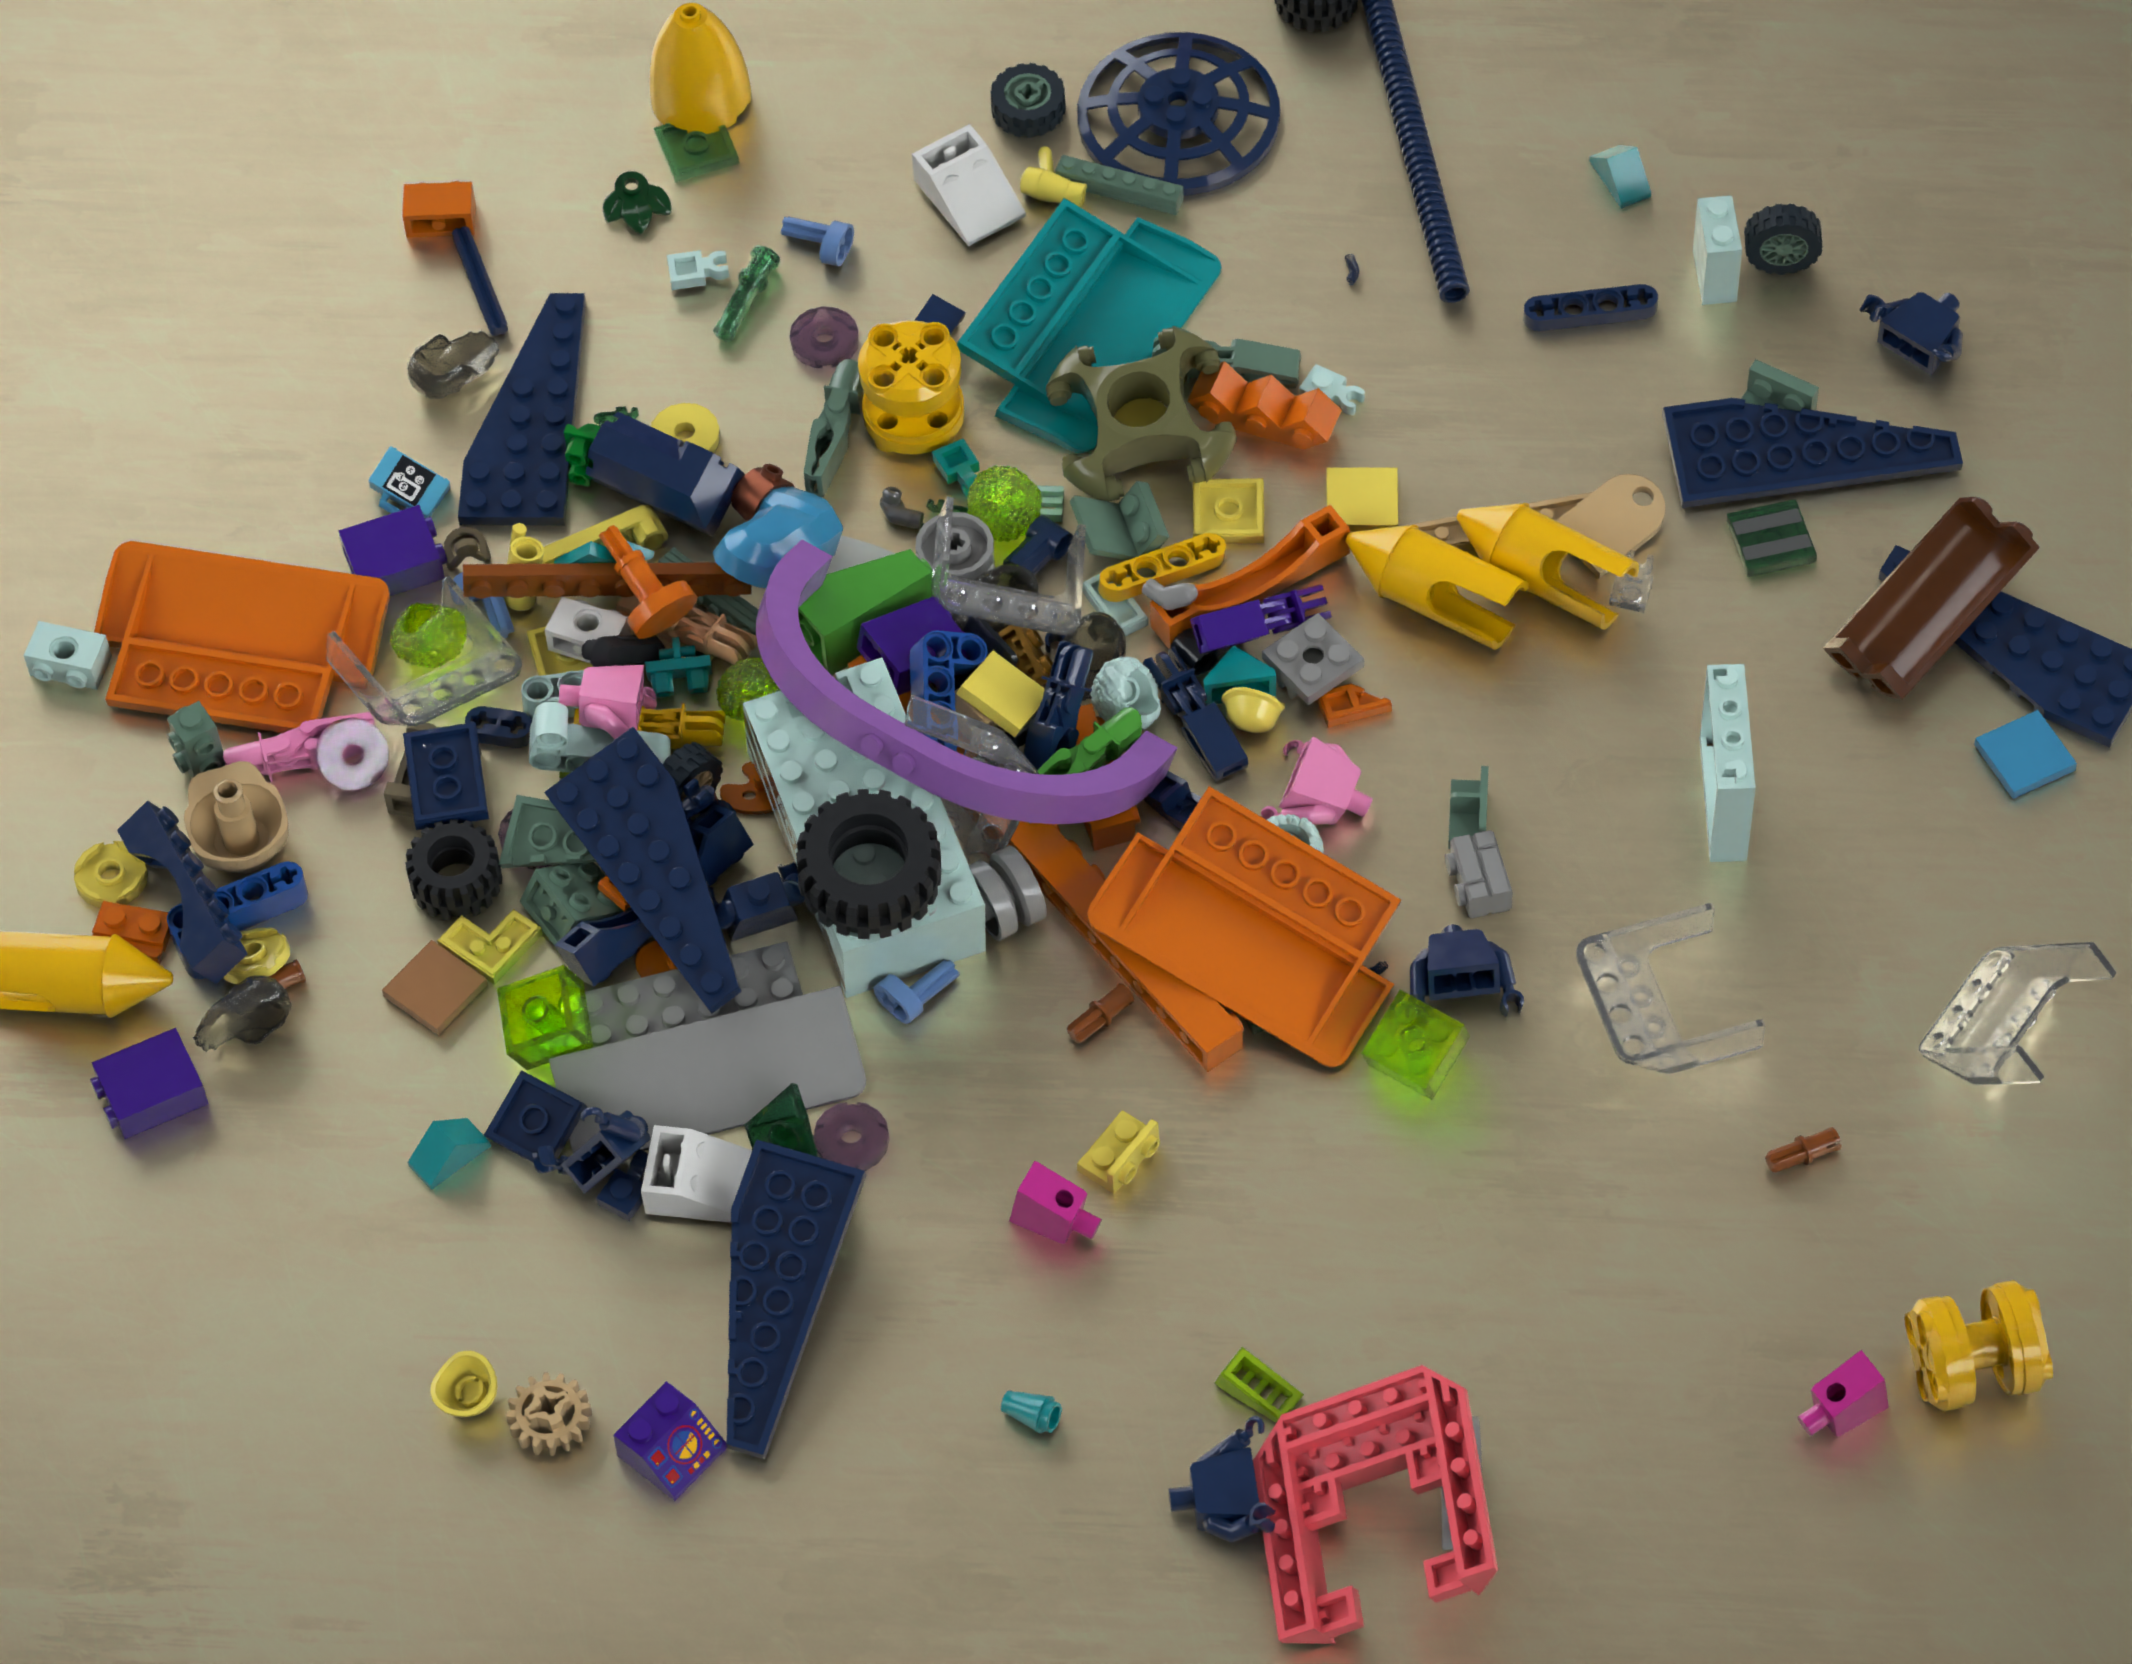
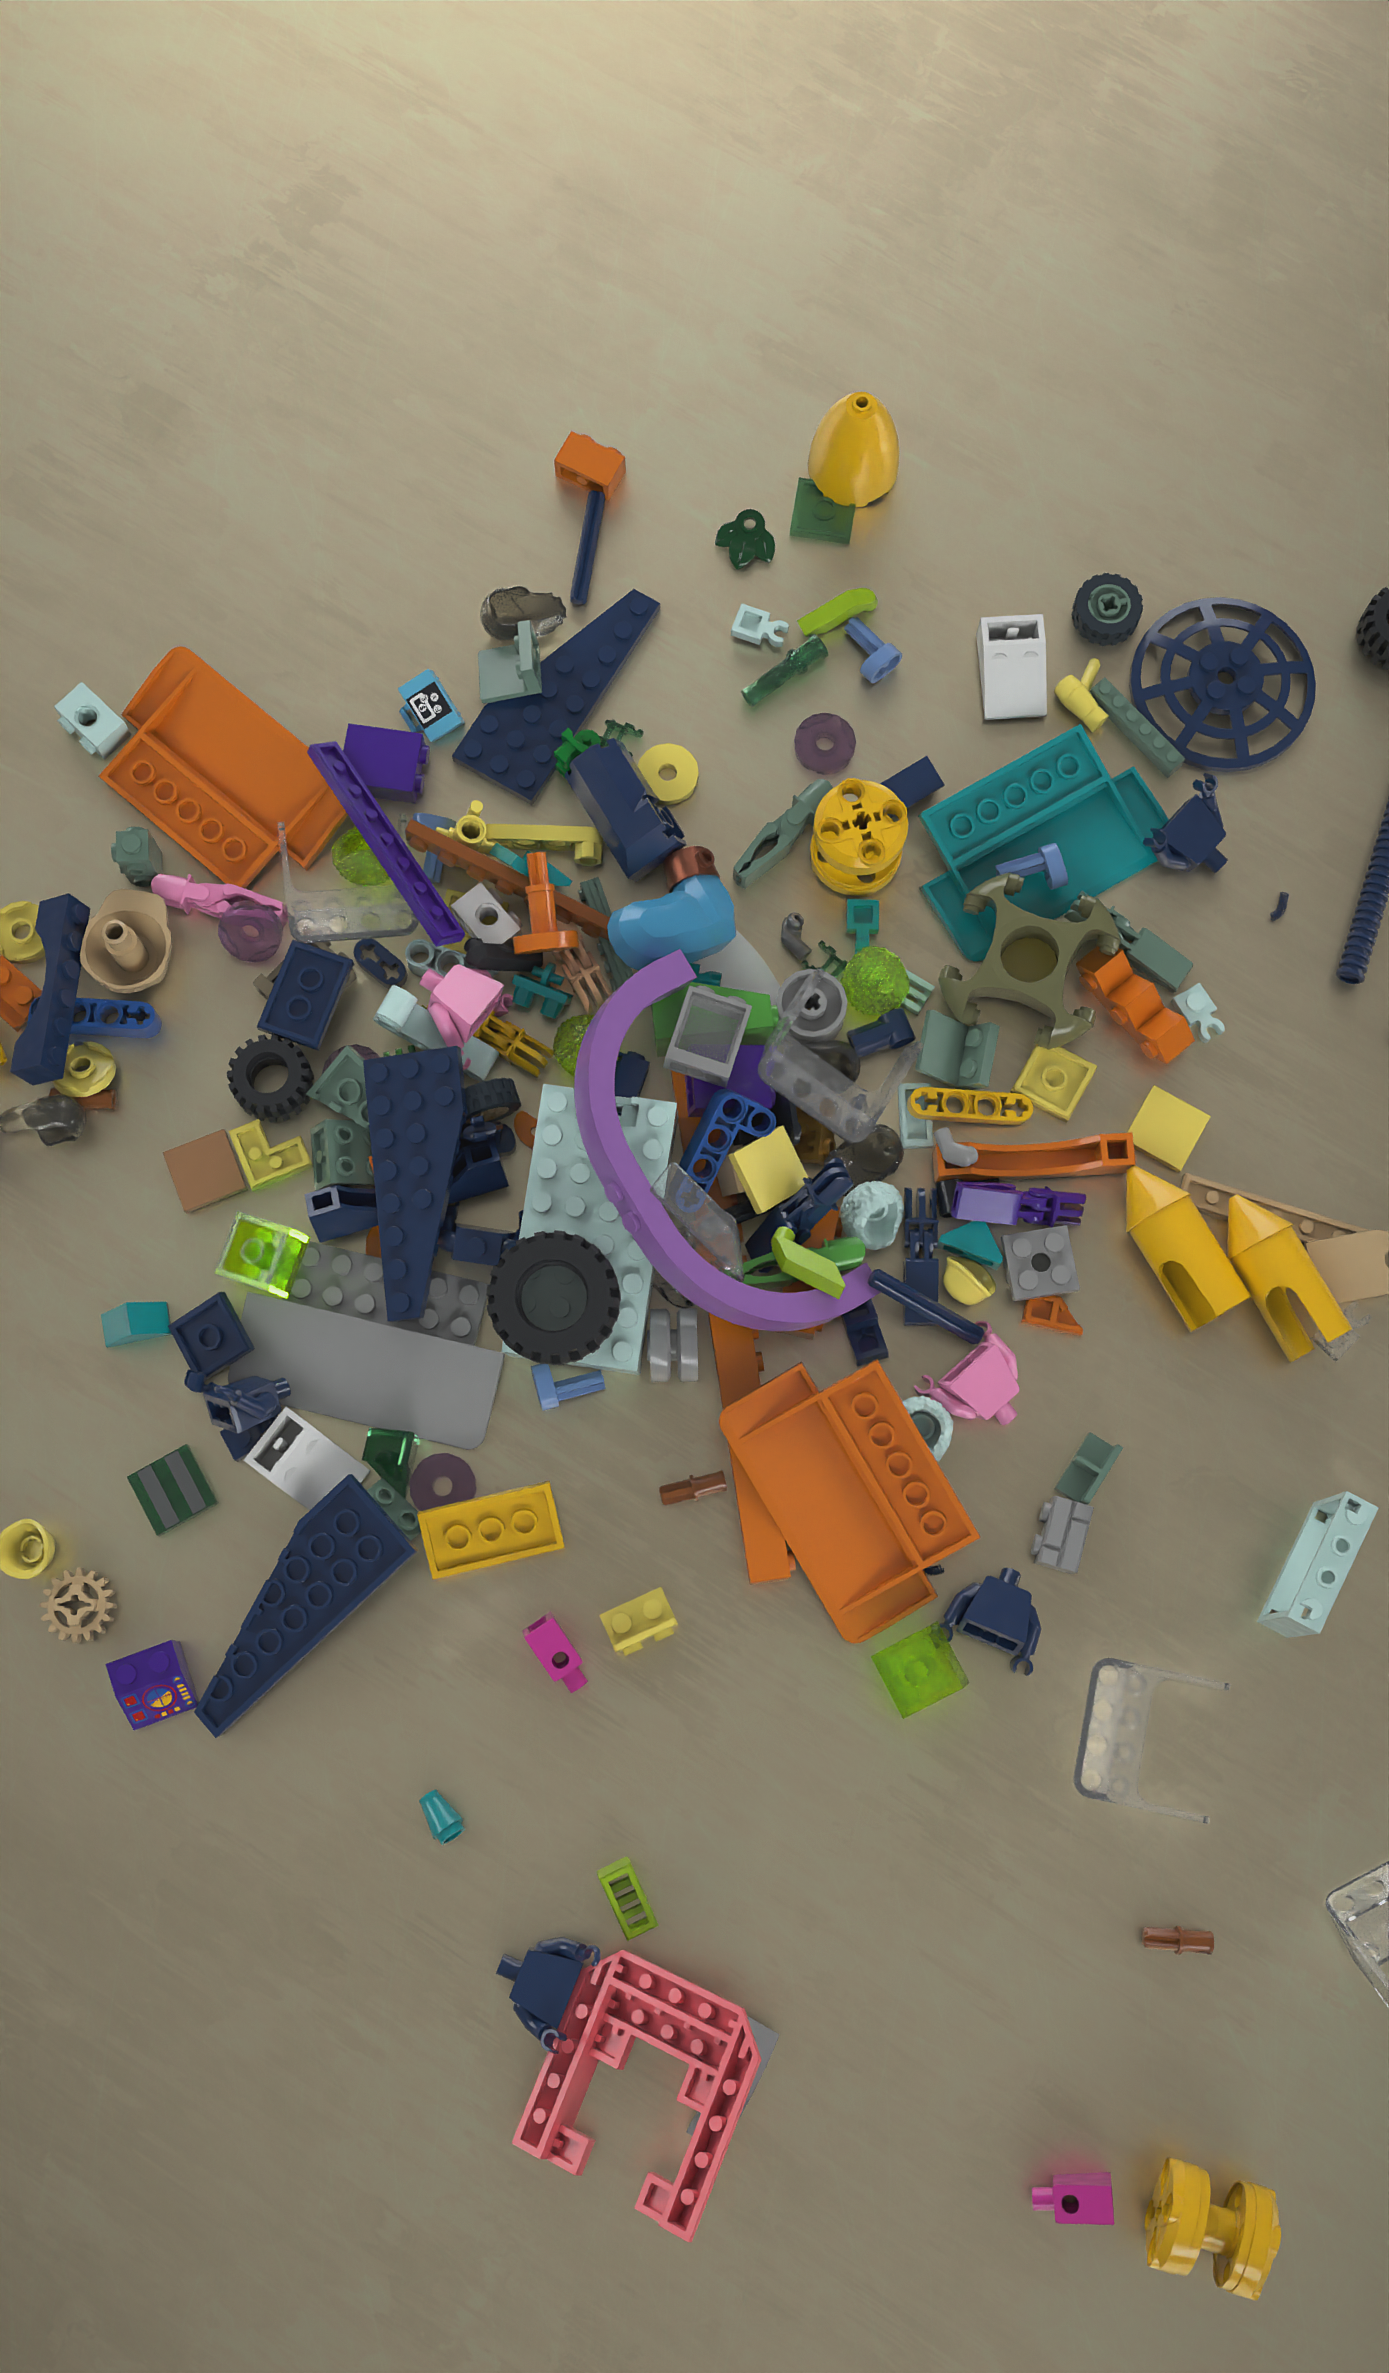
camera: 25 degrees right, 20 degrees up
dark tan piece [444,527,491,569] -> none
none -> tile [127,1444,219,1537]
none -> dark purple tile [307,741,466,947]
none -> yellow plate [417,1481,565,1580]
none -> sand green bracket [478,620,542,704]
none -> window [663,985,752,1088]
none -> lime piece [771,1226,846,1299]
none -> lime piece [797,588,878,637]
none -> dark blue axle [868,1269,984,1344]
none -> medium blue piece [995,843,1068,890]
none -> dark blue torso [1143,773,1228,873]

